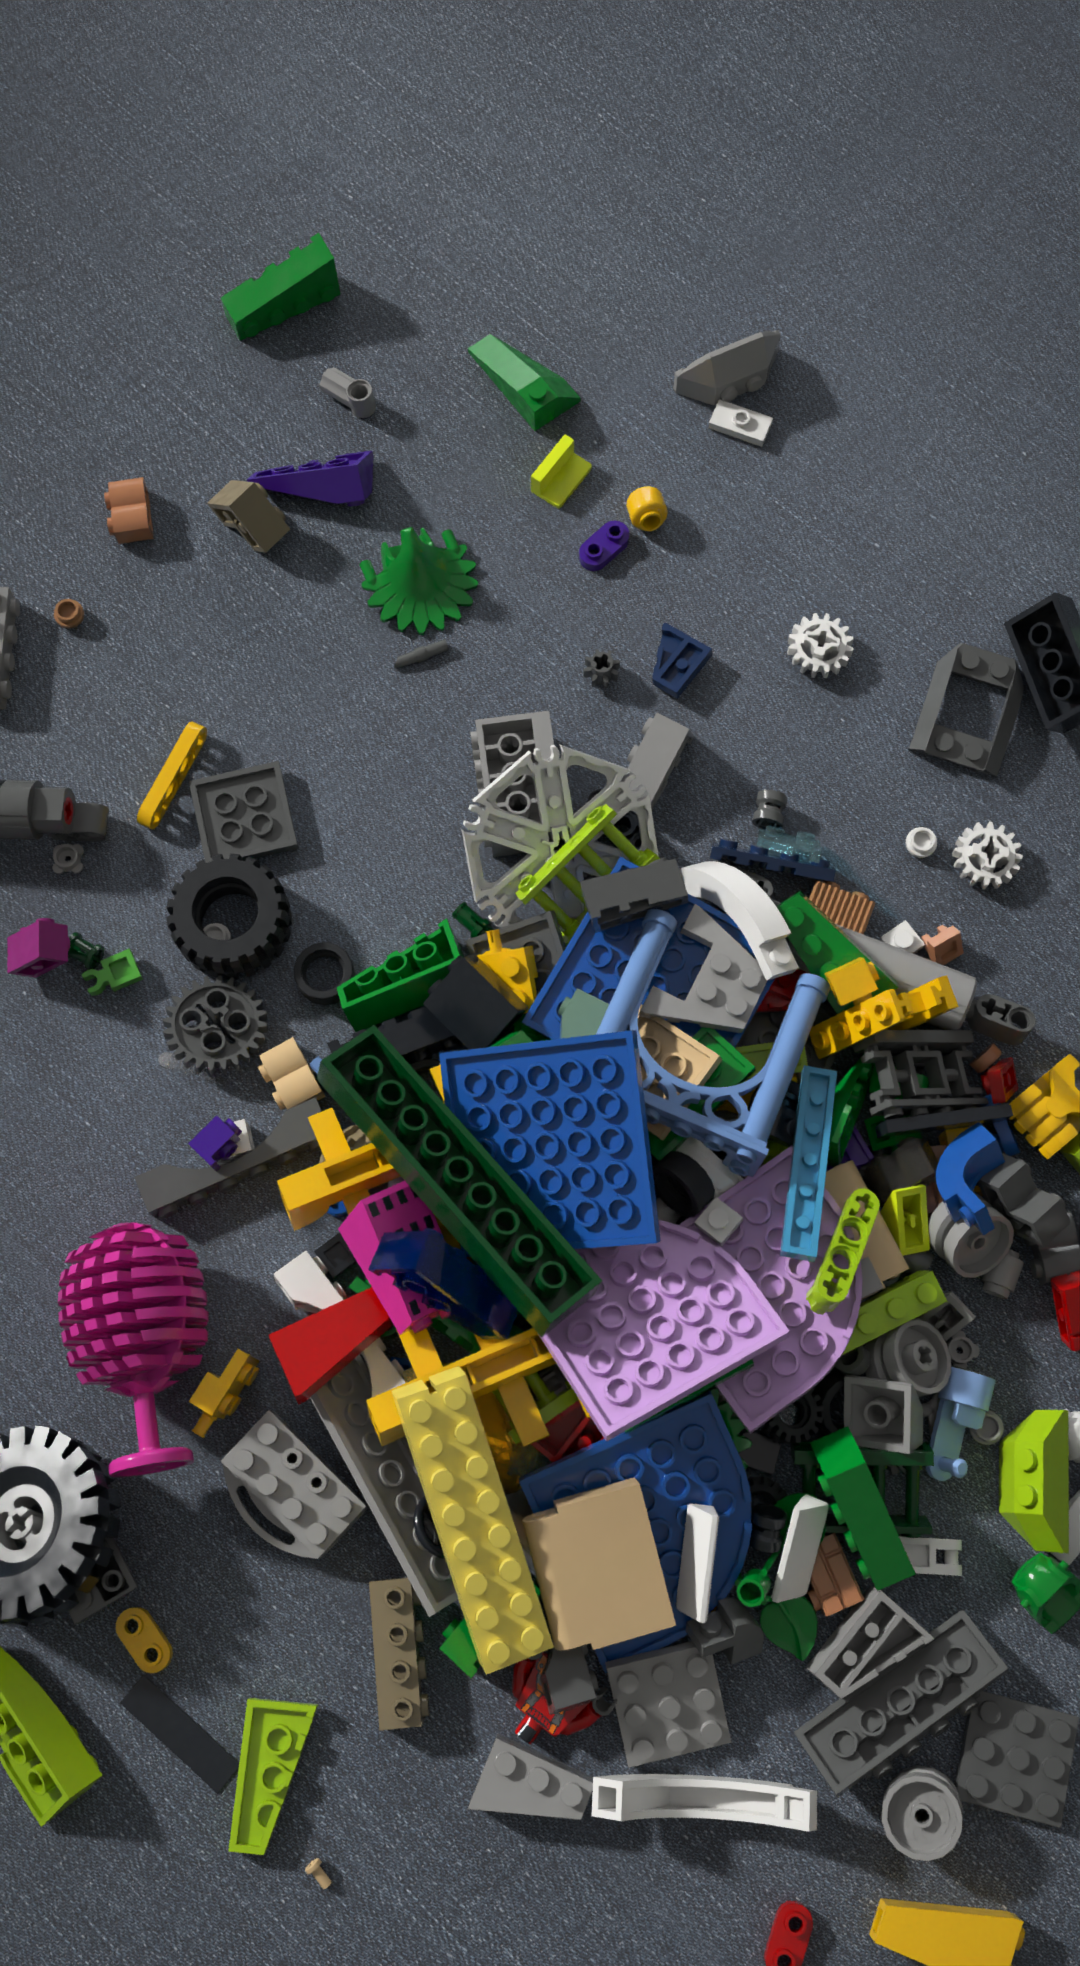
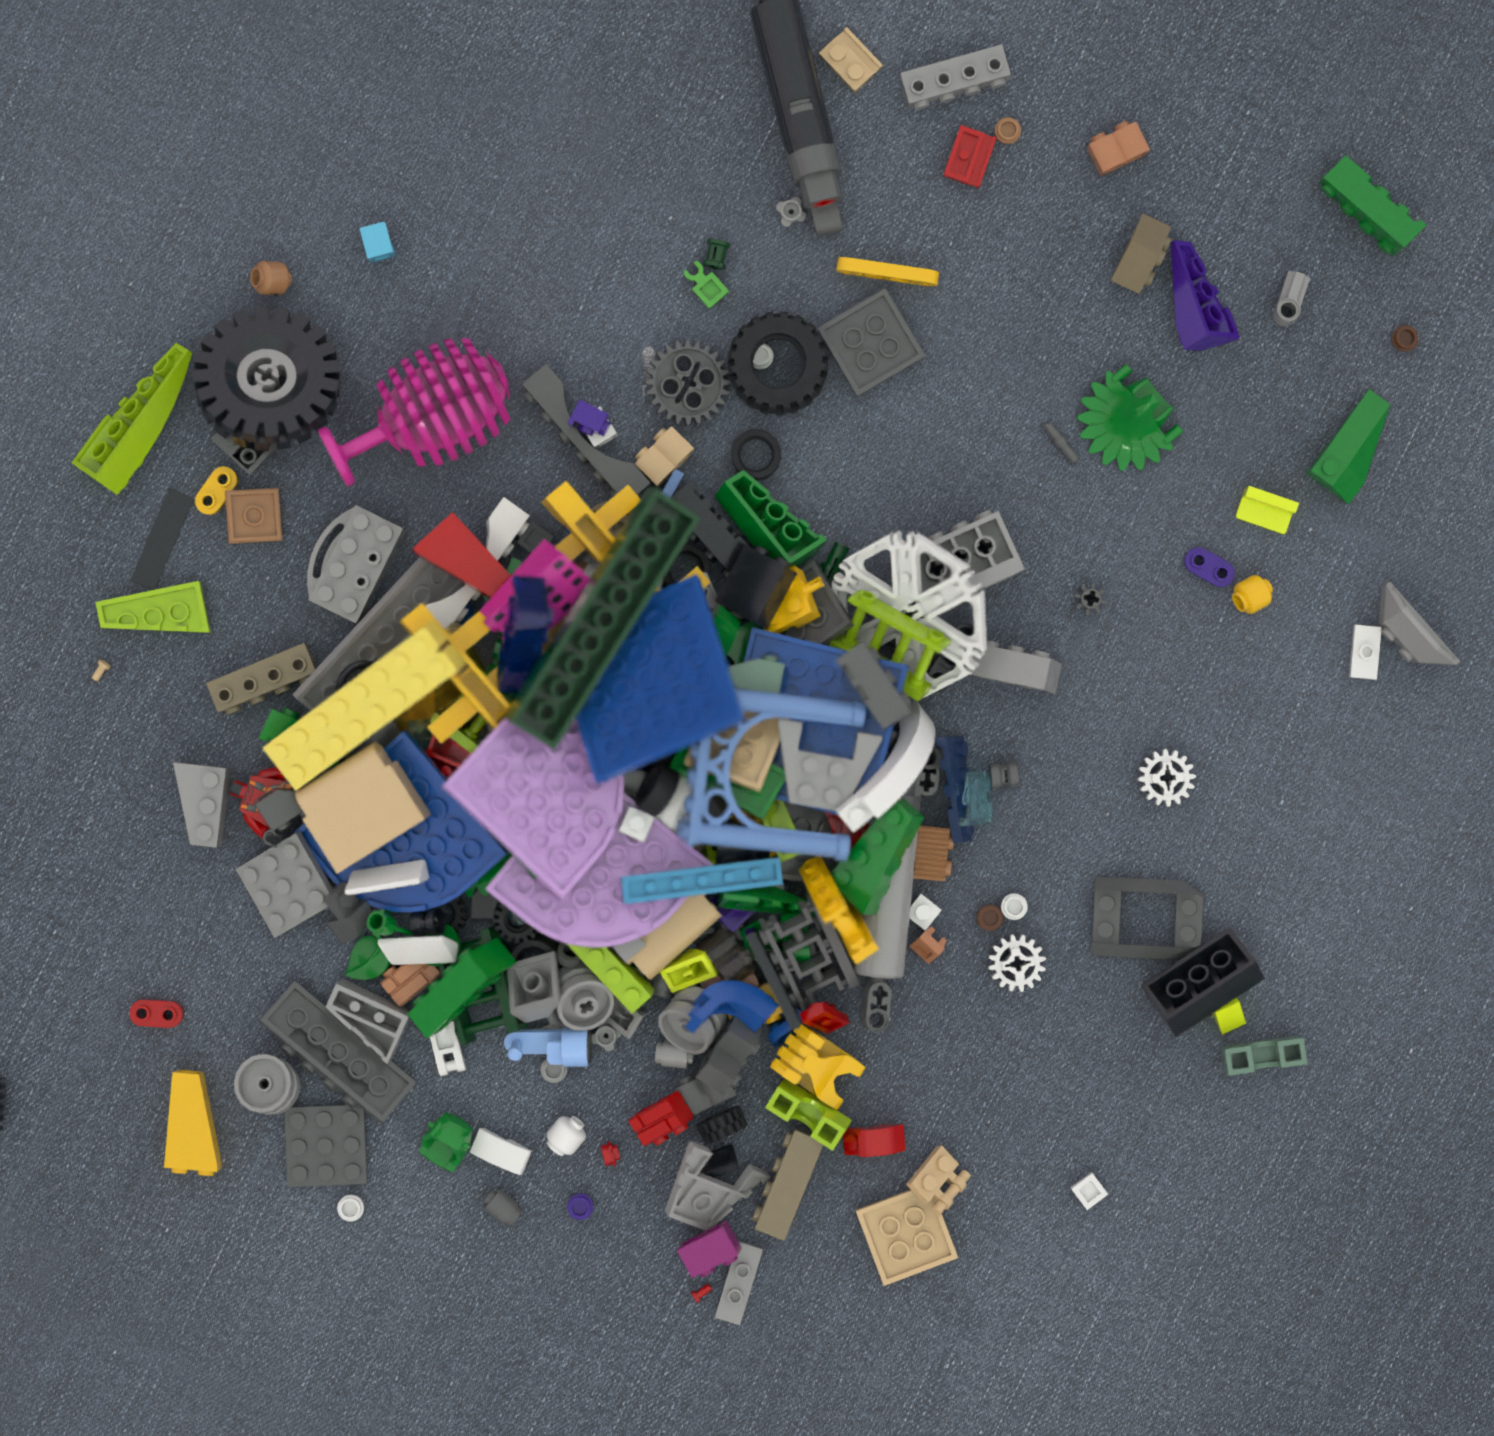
camera: 75 degrees right, 15 degrees up
magenta brick [7,918,70,978] -> none
yellow plate [189,1349,260,1438] -> none
white arch [592,1774,817,1832] -> none
dark blue wing [652,622,713,699] -> none
lime beam [806,1188,880,1315] -> none
yellow brick [824,957,880,1006] -> none
nougat tile [970,1043,1002,1073] -> none
lime wedge [999,1410,1069,1553] -> none
none -> medium nougat tile [225,488,282,544]
none -> red plate [943,125,997,189]
none -> reddish brown tile [976,904,1003,931]
none -> reddish brown plate [1391,325,1418,352]

